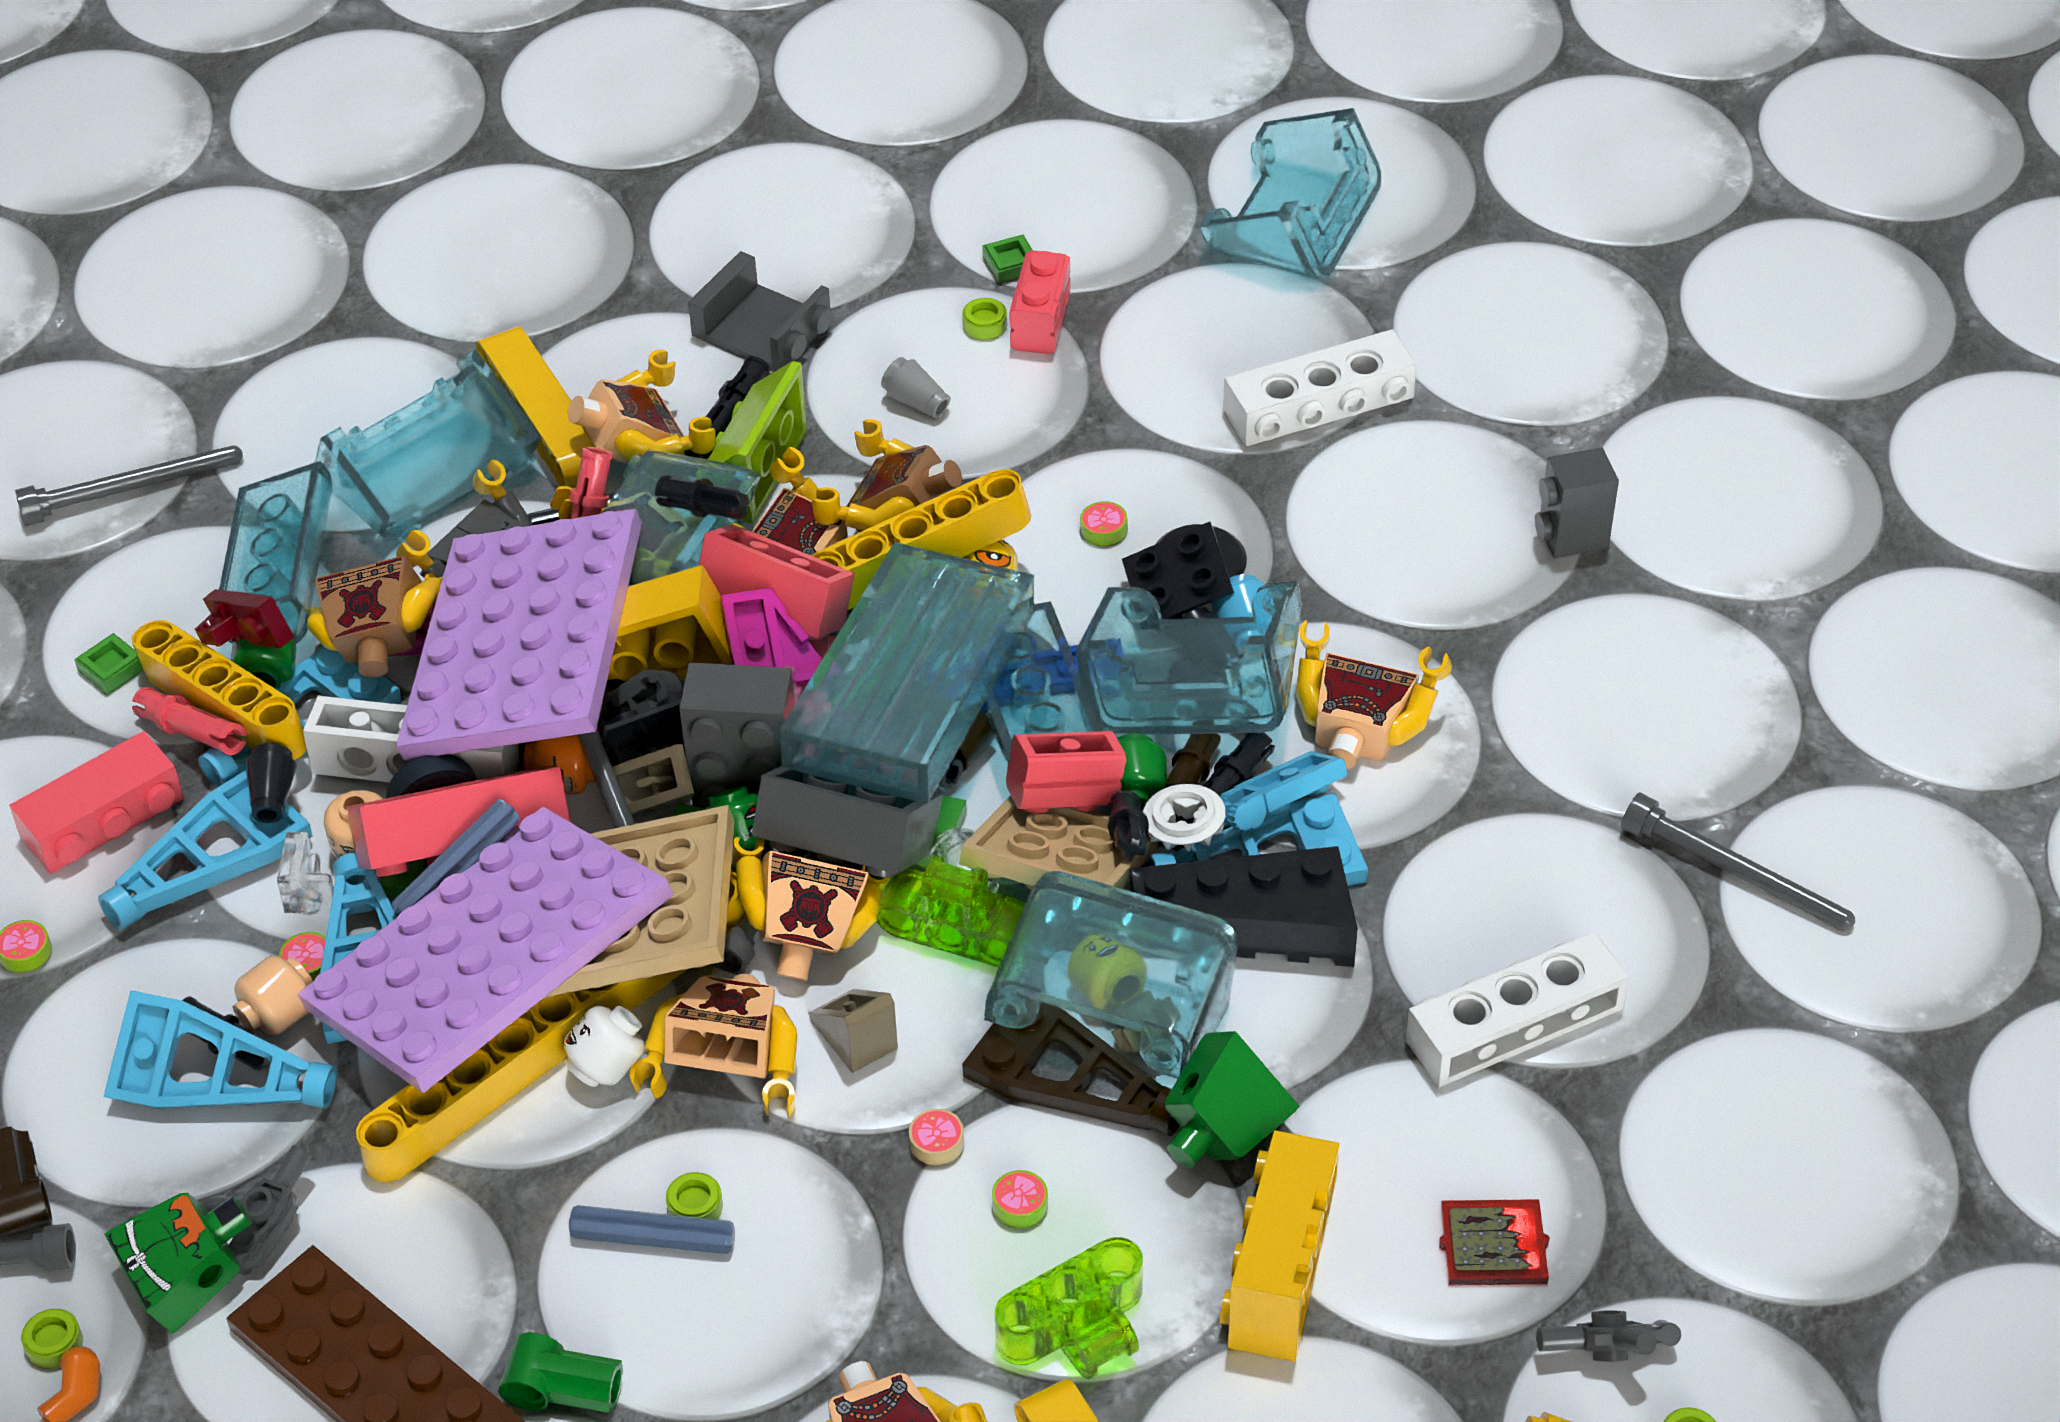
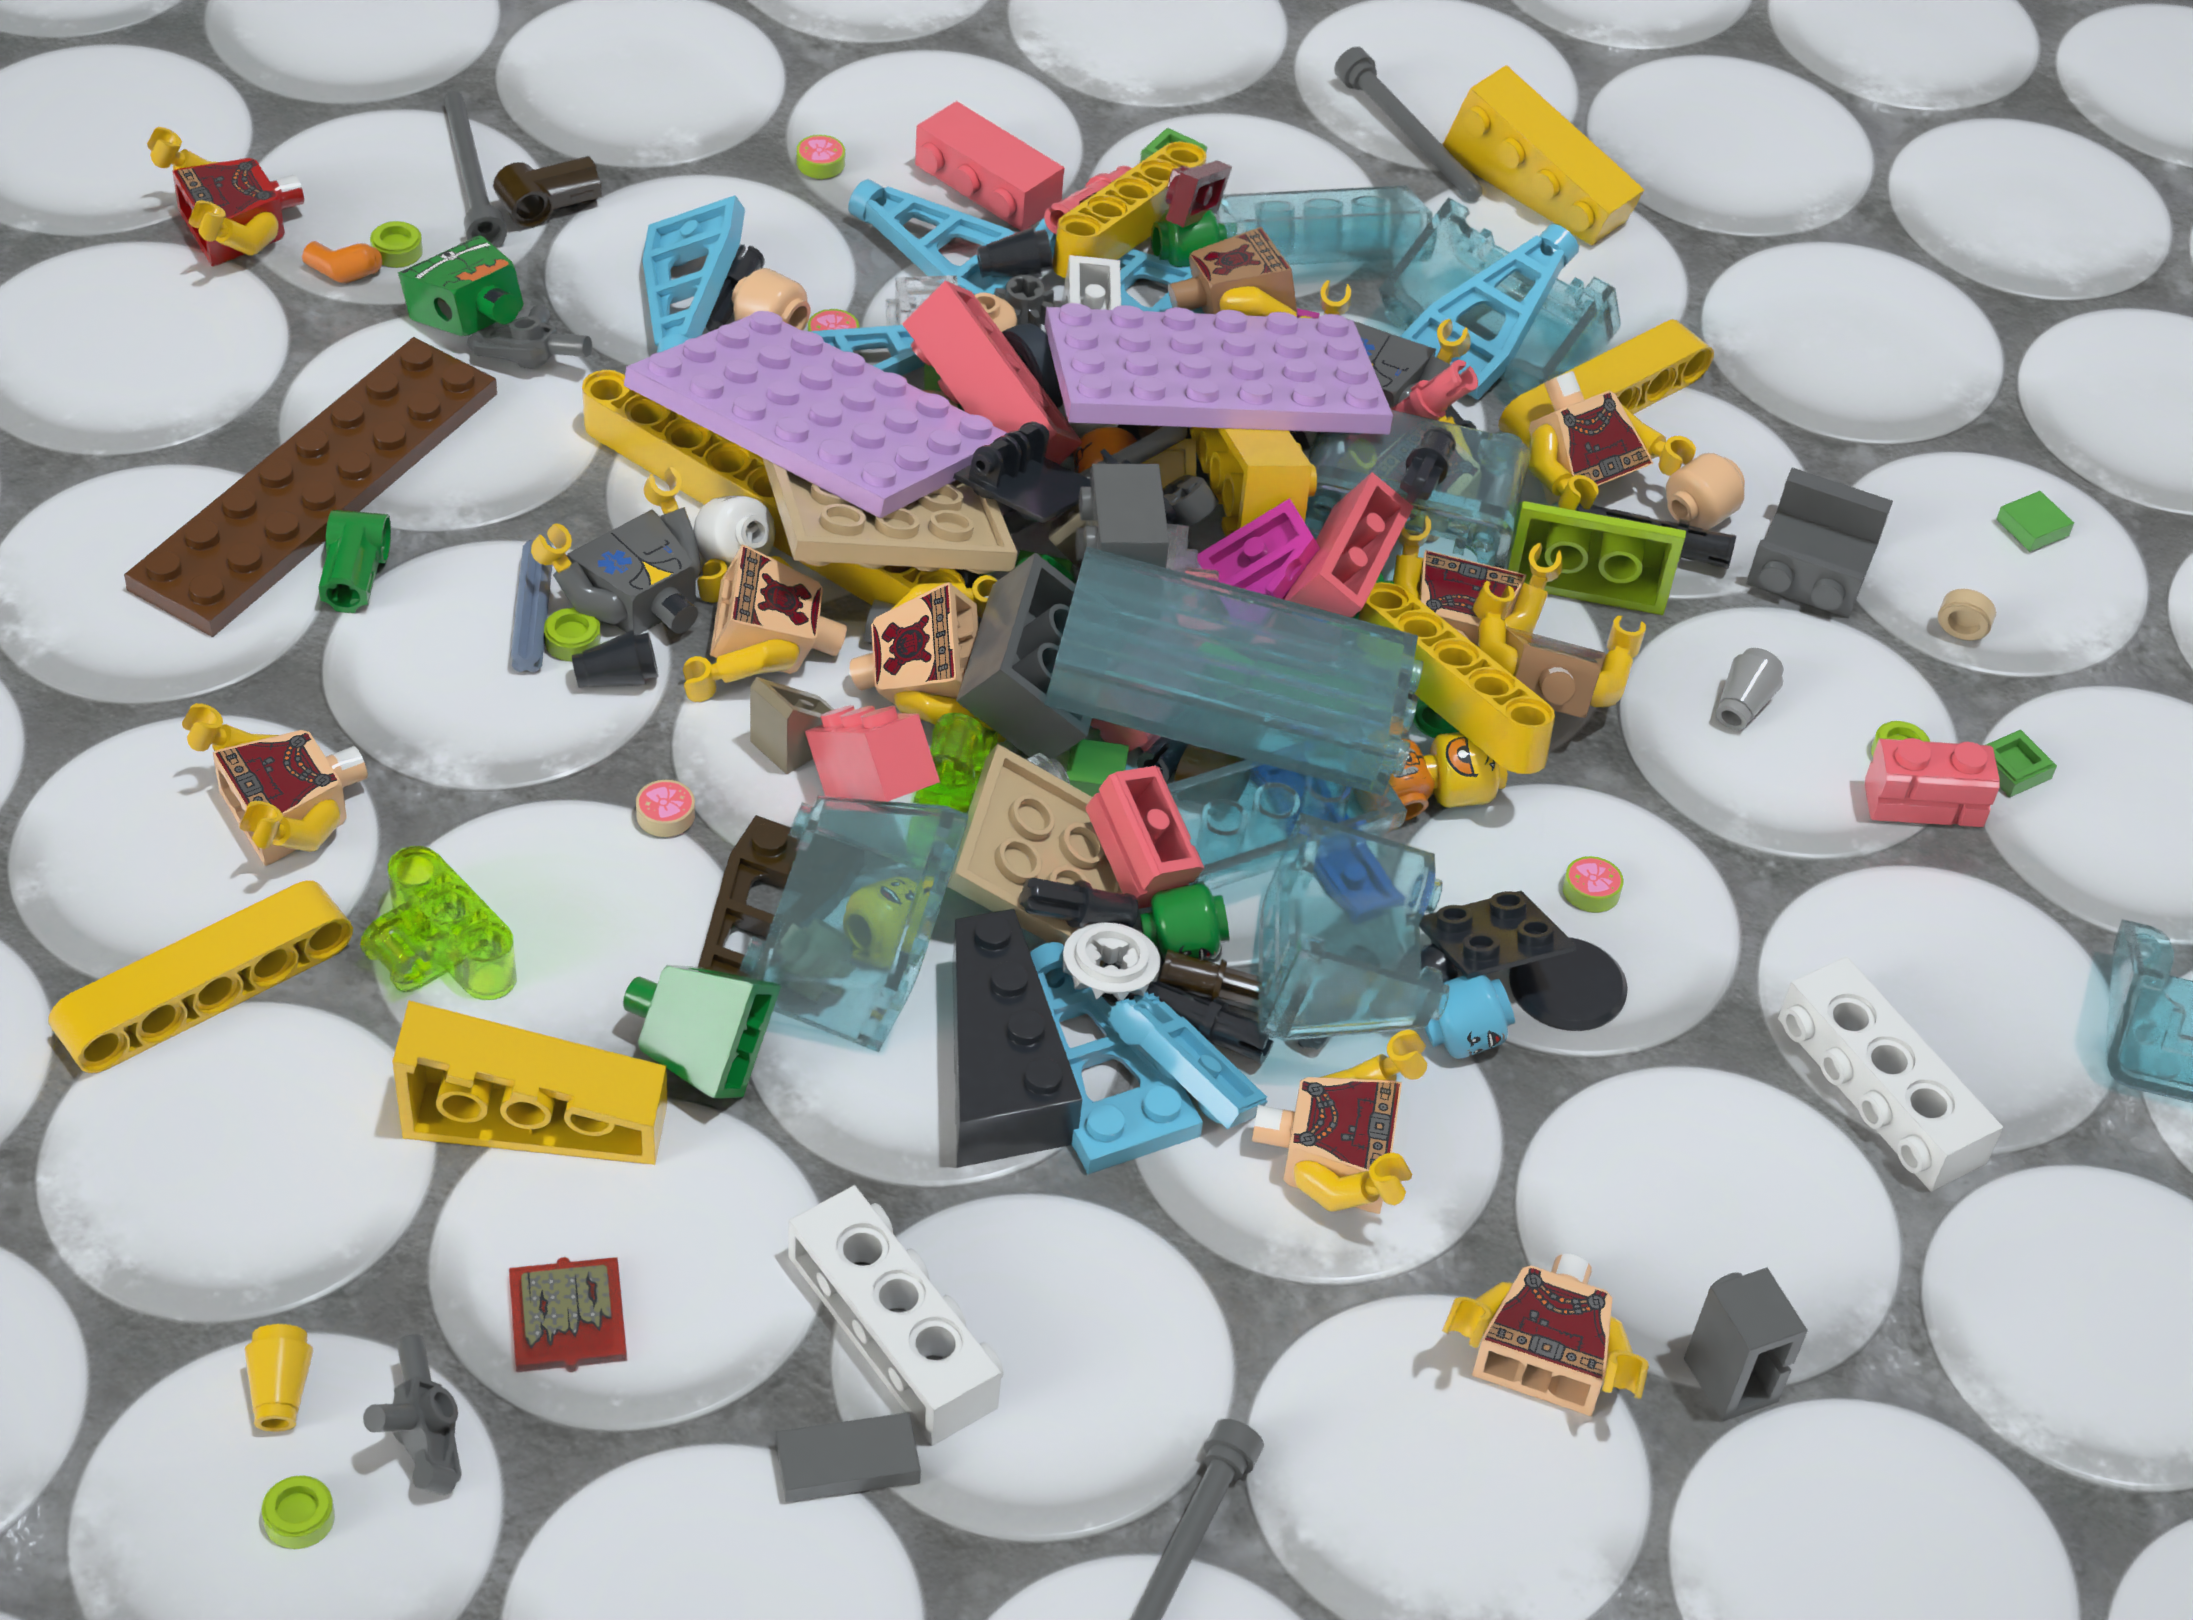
camera: 75 degrees right, 0 degrees up
sand blue axle [391,799,520,916] -> none
tile [992,1170,1048,1228] -> none
none -> dark grey torso [531,467,701,635]
none -> black cone [571,630,659,688]
none -> dark grey tile [775,1412,921,1503]
none -> coral brick [805,705,940,802]
none -> black hinge [953,421,1090,523]
none -> dark grey gear [994,275,1055,328]
none -> medium azure plate [1400,224,1579,400]
none -> yellow wedge [1442,65,1645,246]
none -> torso [1442,1254,1649,1416]
none -> light nougat head [1666,453,1745,530]
none -> tan tile [1938,589,1996,640]
none -> bright green tile [1996,491,2074,552]

